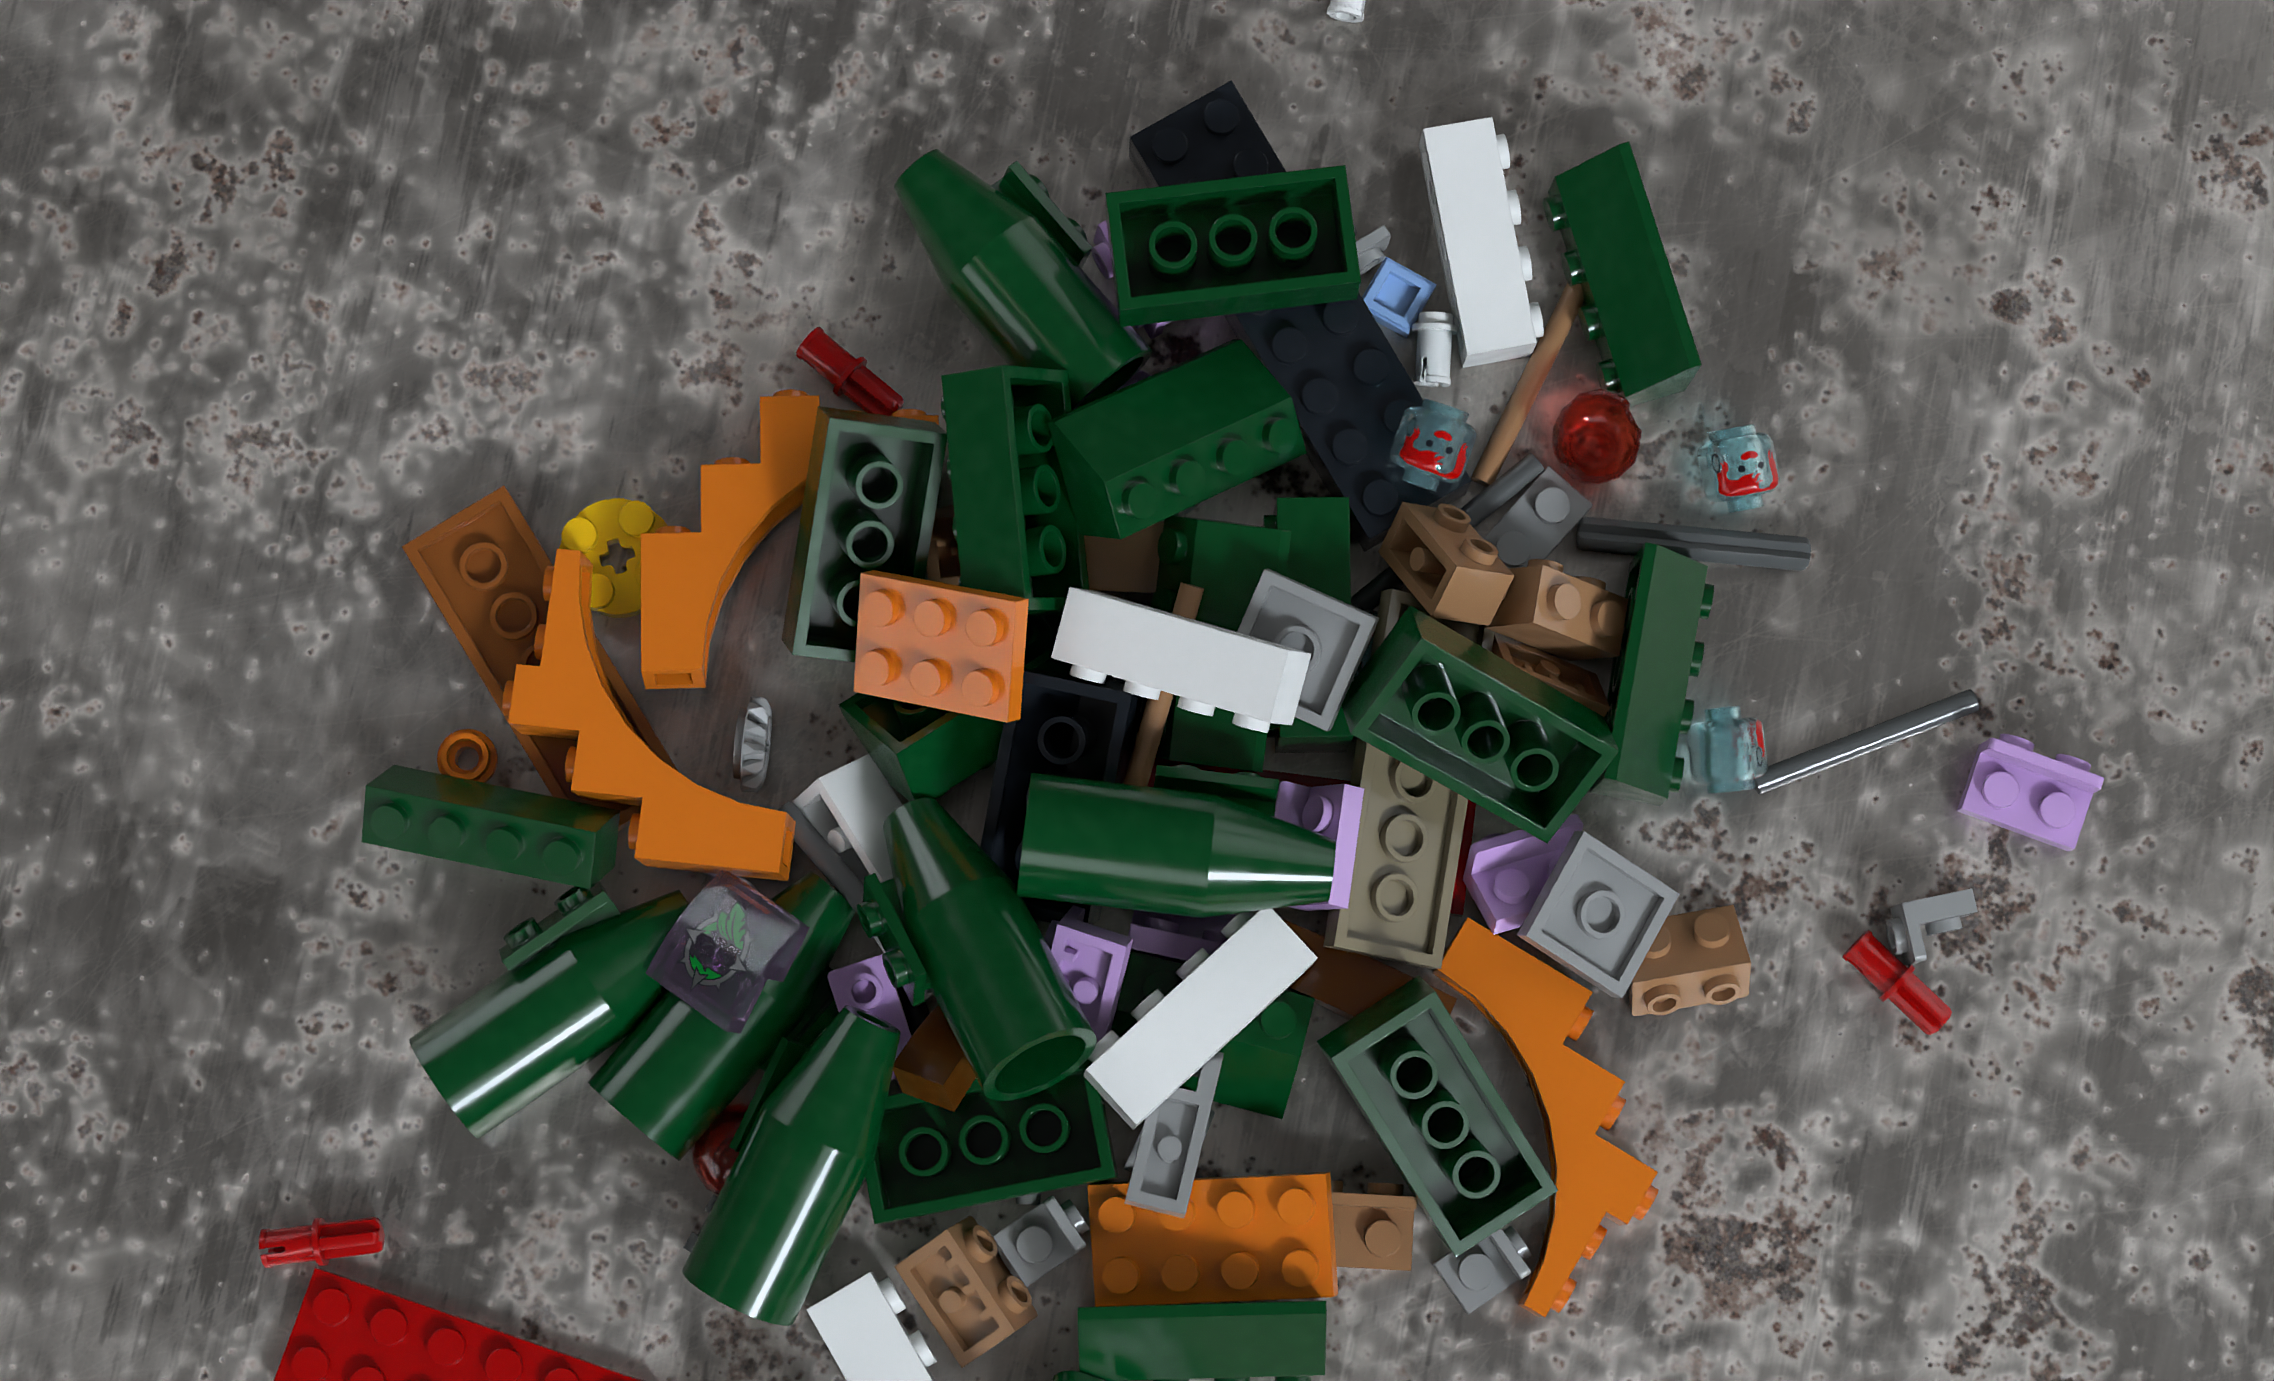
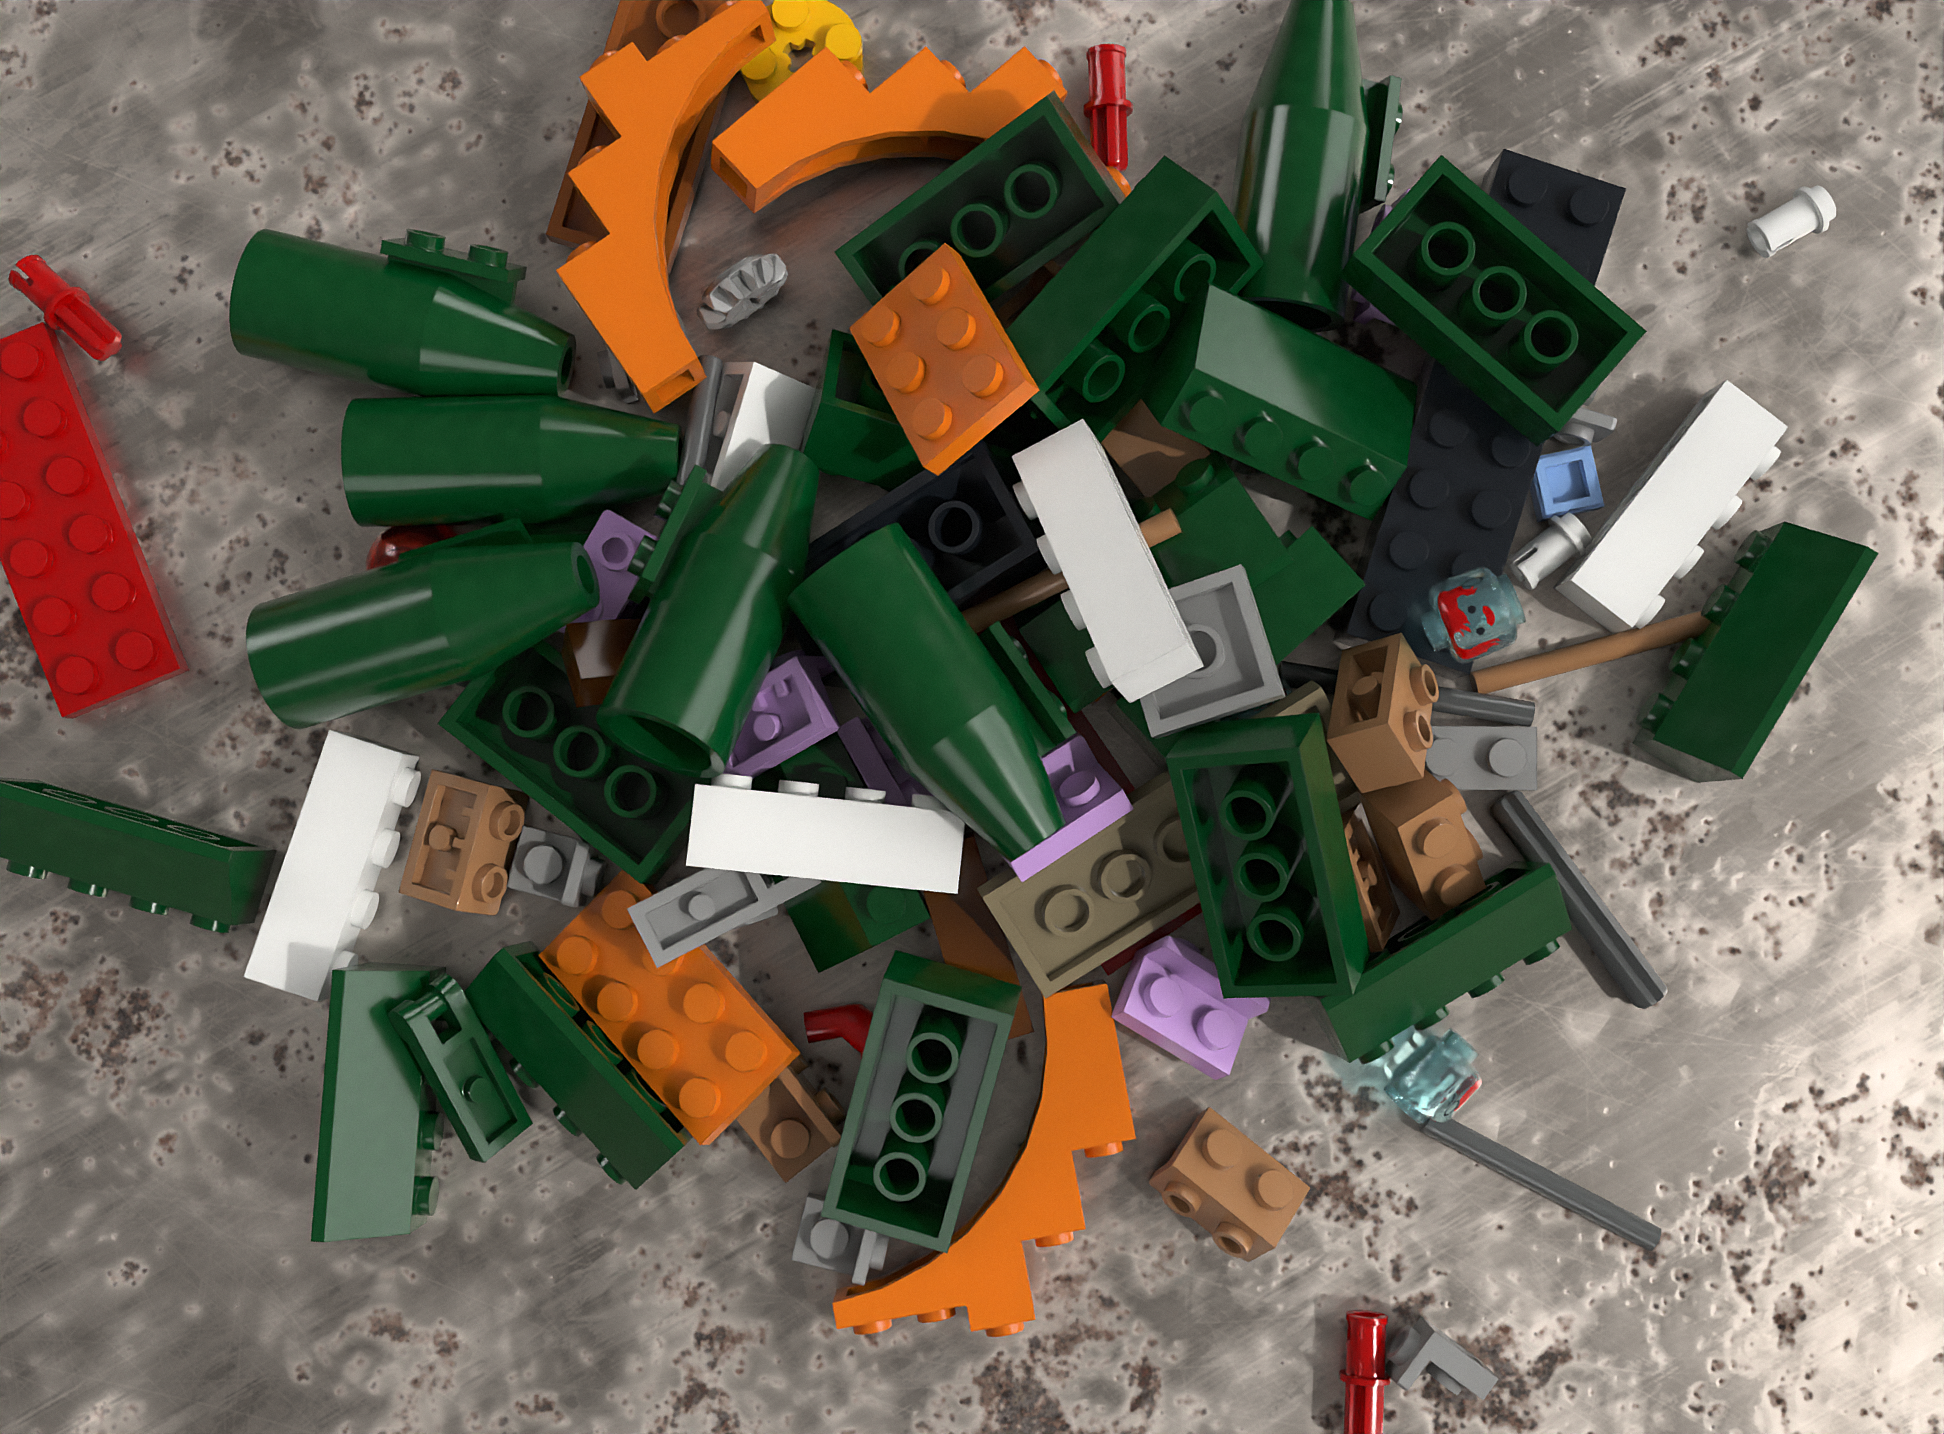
camera: 55 degrees right, 5 degrees up
dark green brick [361,765,620,889] -> none
orange plate [437,729,498,783] -> none
clear purple slope [646,870,810,1034] -> none
light grey plate [1517,831,1679,998] -> none
clear red hair [1552,389,1642,486] -> none
clear light blue head [1697,424,1780,513] -> none
lavender bracket [1957,734,2104,851] -> none
none -> red arm [803,1003,873,1059]

